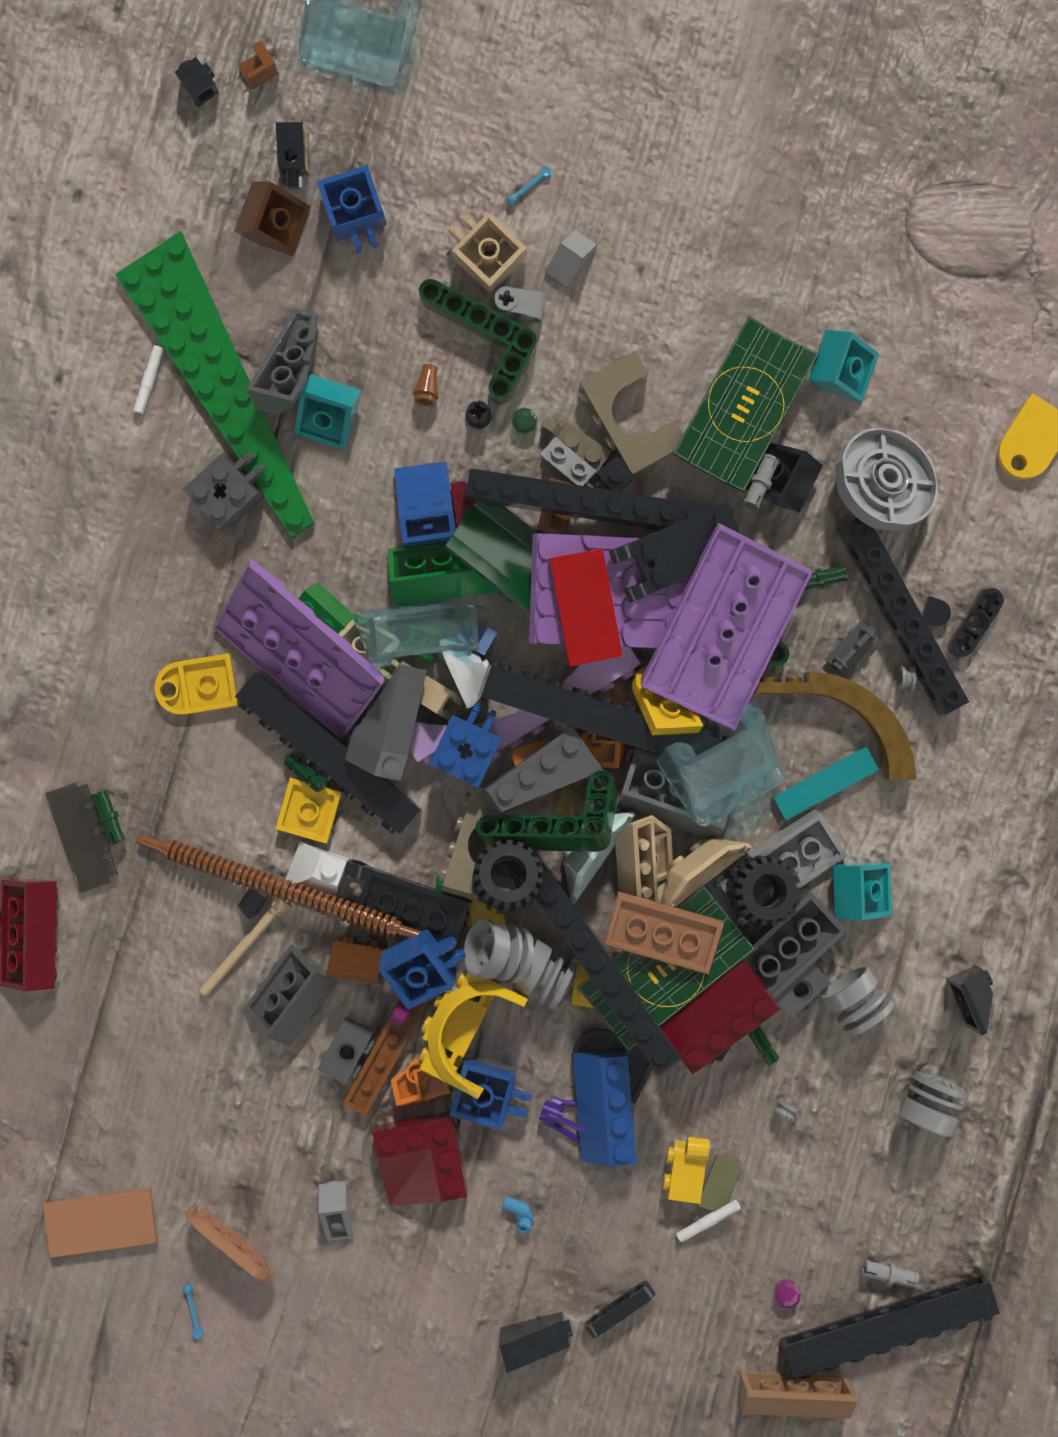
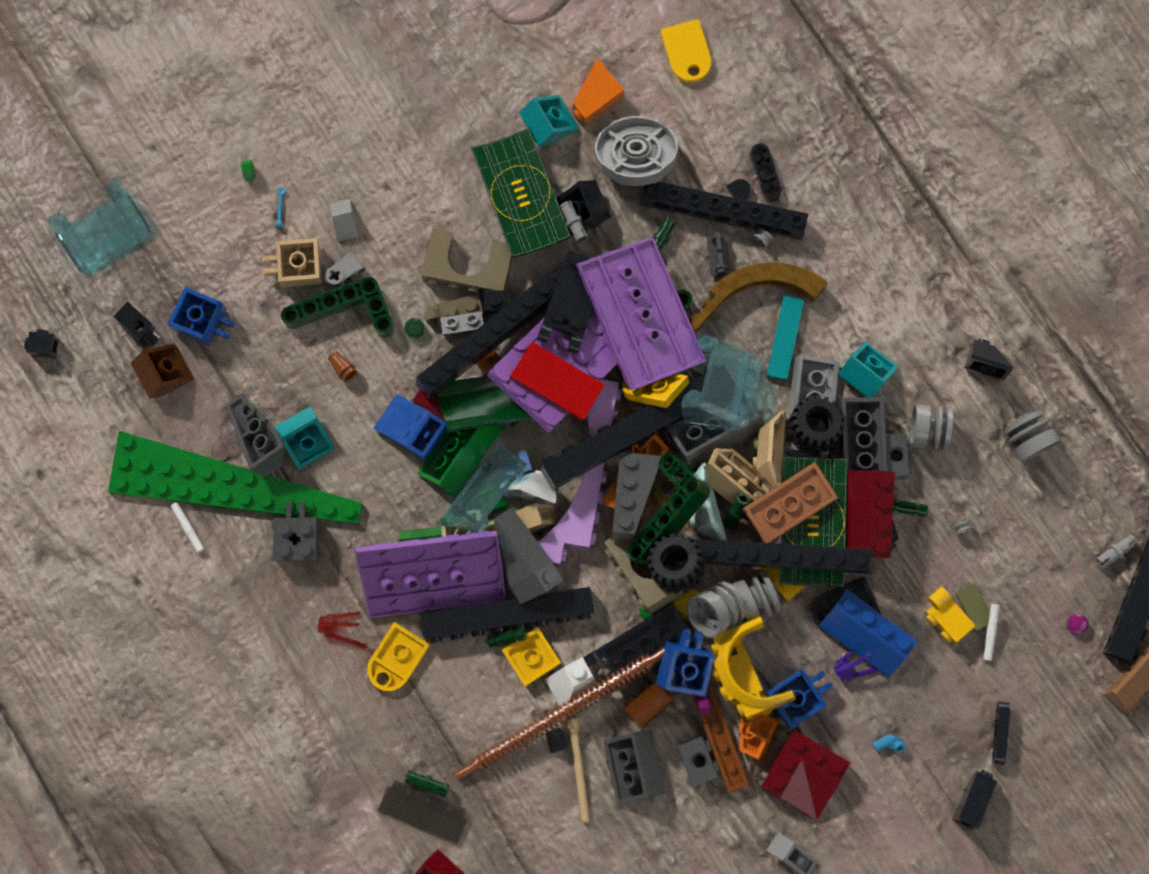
camera: 40 degrees left, 10 degrees down
dark orange panel [239,41,279,90] -> none
blue hinge [429,702,502,787] -> none
black bush [465,400,492,429] -> none
none -> green tile [241,160,256,181]
none -> clear red plant [318,611,367,648]
none -> orange slope [572,59,624,125]
none -> dark green pin [725,493,750,529]

